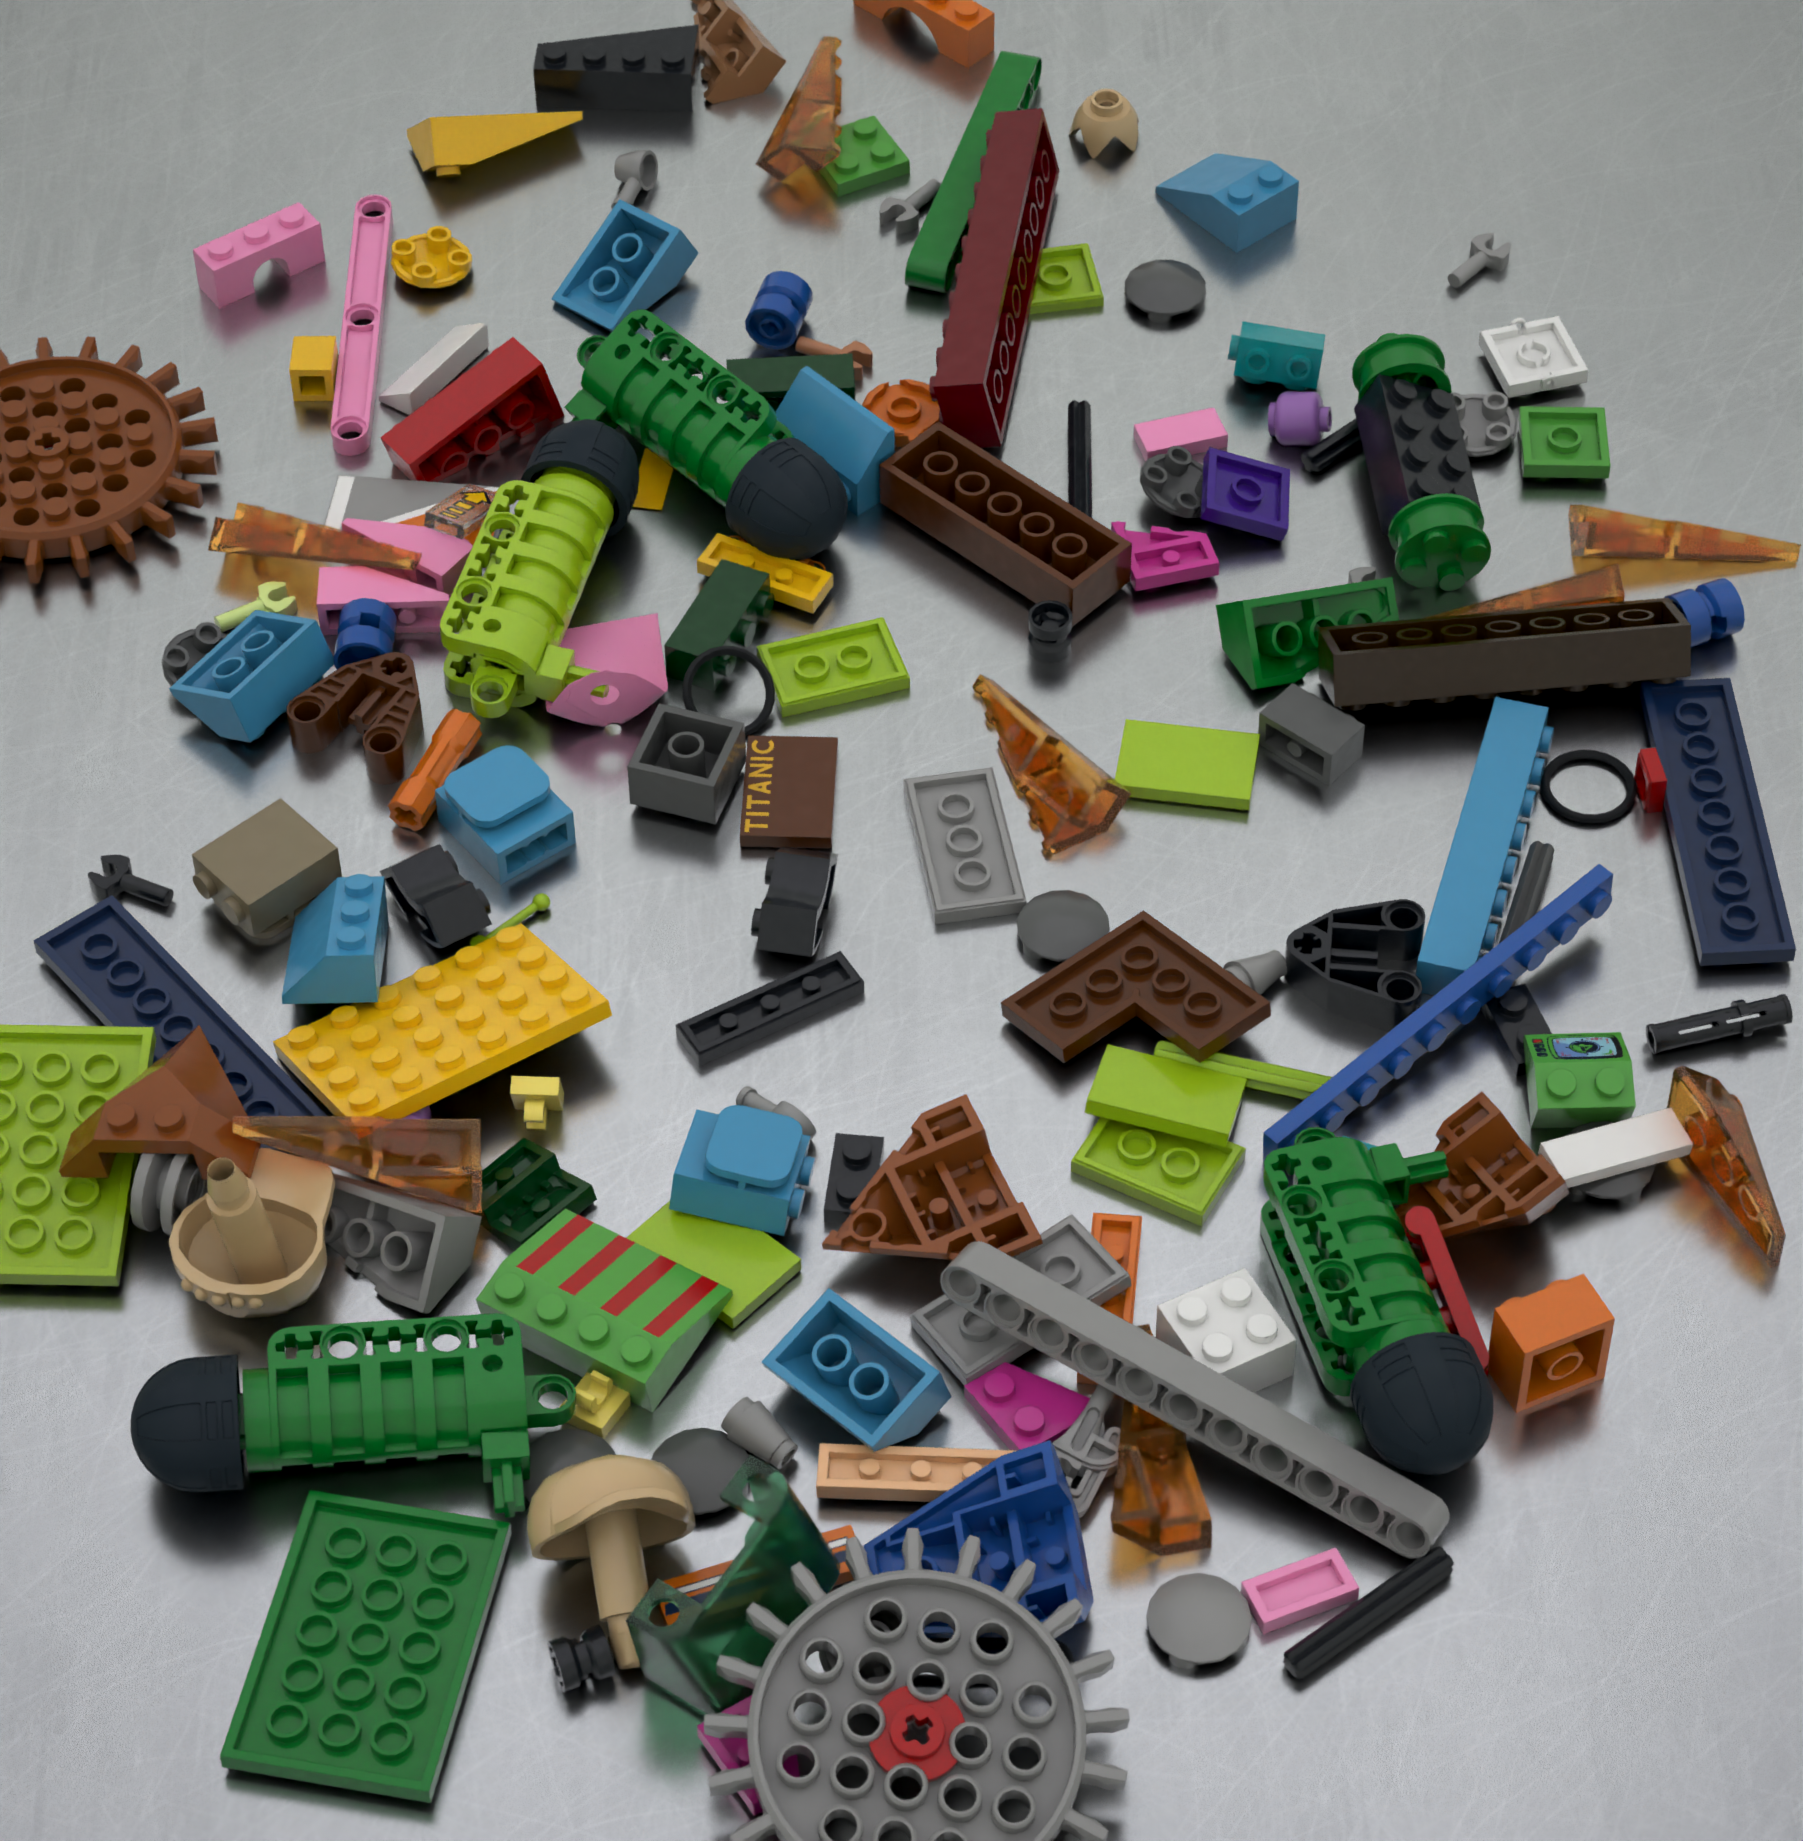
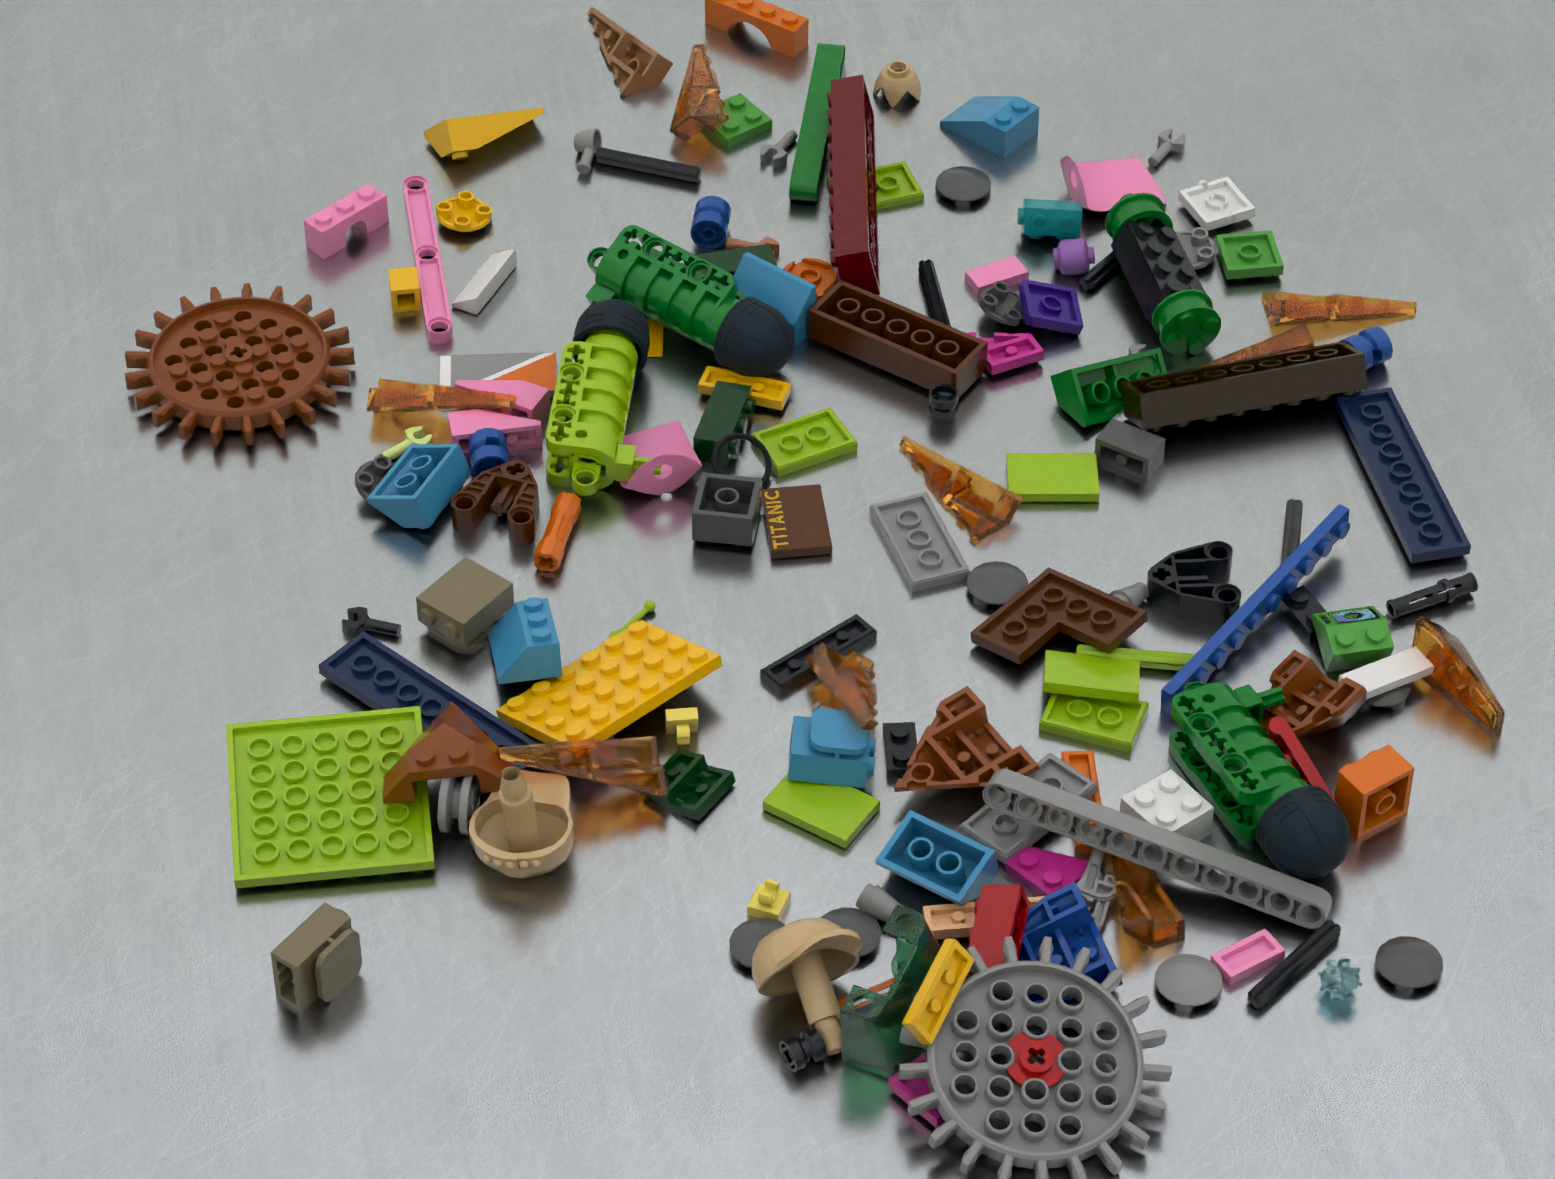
camera: 10 degrees left, 5 degrees down
green piece [130,1313,576,1518] -> none
green plate [220,1490,512,1803] -> none
light grey wedge [325,1173,482,1313] -> none
red wedge [380,337,565,482] -> none
black brick [380,844,492,948] -> none
clear tile [424,483,496,539] -> none
dark azure brick [435,745,576,885] -> none
bright green slope [476,1208,733,1413] -> none
black wedge [533,25,700,112] -> none
dark azure slope [551,199,699,332] -> none
black brick [751,847,838,957] -> none
dark azure brick [1416,697,1554,995] -> none
black tyre [1540,750,1637,823] -> none
red tile [1634,747,1667,813] -> none
none -> black axle [595,147,701,183]
none -> clear orange wedge [805,642,878,730]
none -> yellow plate [902,939,975,1045]
none -> red brick [966,885,1030,979]
none -> bright pink piece [1060,156,1167,212]
none -> clear light blue gear [1318,958,1363,1000]
none -> dark grey dish [1375,936,1443,994]

